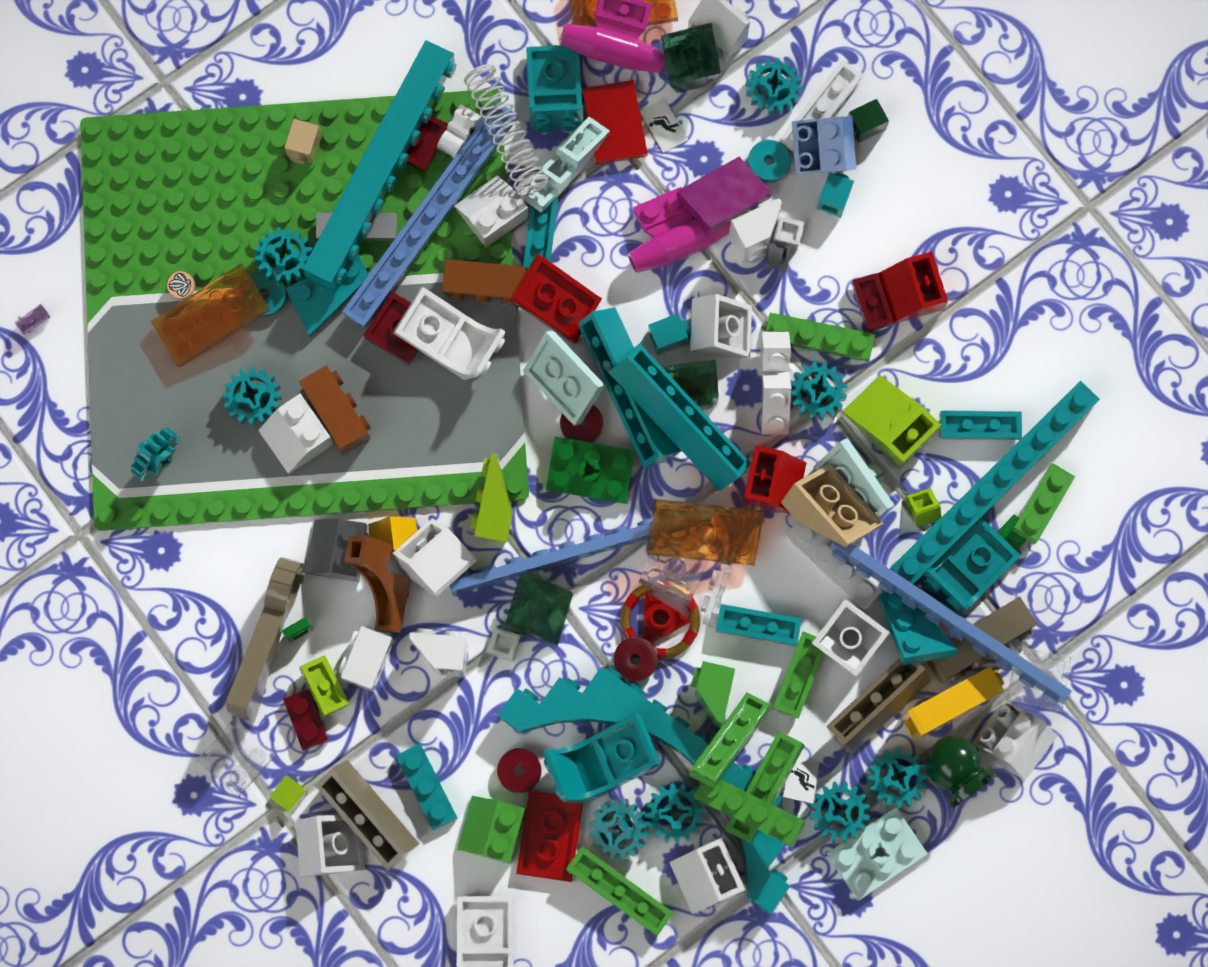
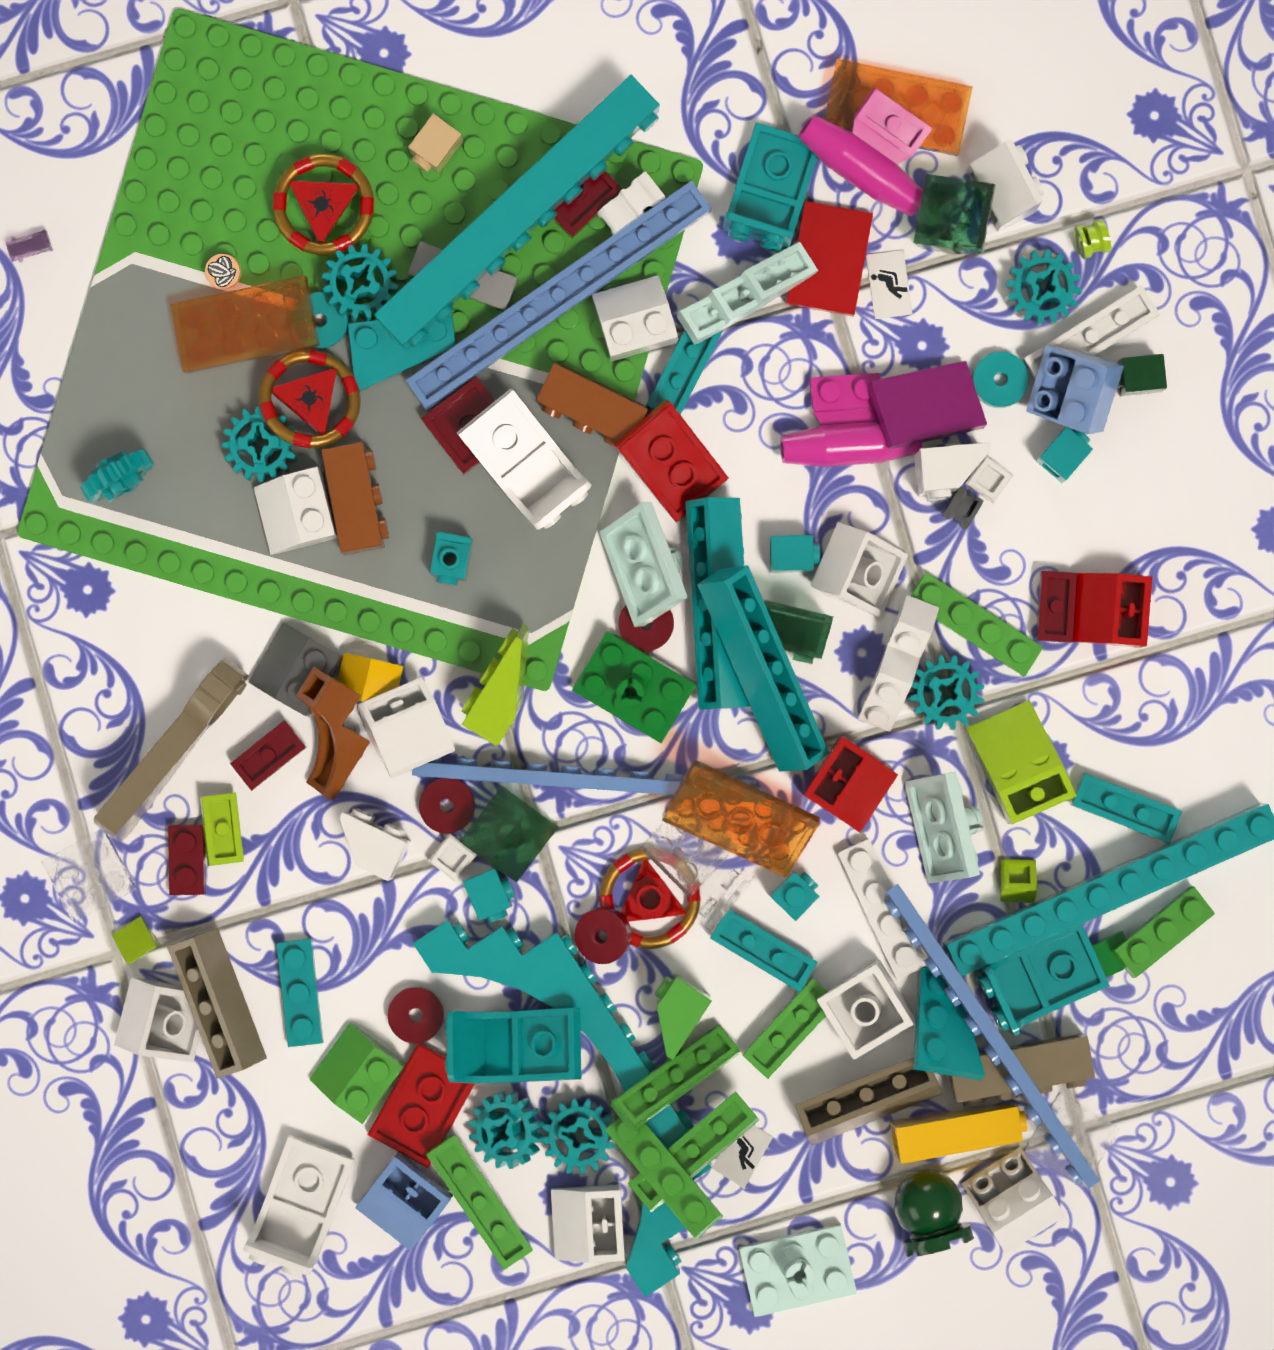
camera: 20 degrees right, 10 degrees up
green tile [282,616,313,643] -> none
white brick [339,626,394,692] -> none
white piece [464,64,548,196] -> none
tan slope [781,464,884,547] -> none
teal gear [810,781,870,843] -> none
teal gear [867,747,929,810] -> none
none -> dark red plate [230,720,307,791]
none -> piece [259,349,361,449]
none -> piece [272,154,374,255]
none -> medium blue slope [355,1152,453,1250]
none -> dark red piece [419,778,475,834]
none -> teal brick [430,532,473,586]
none -> teal brick [463,867,516,924]
none -> teal brick [769,870,820,921]
none -> lime wheel [1074,218,1112,259]

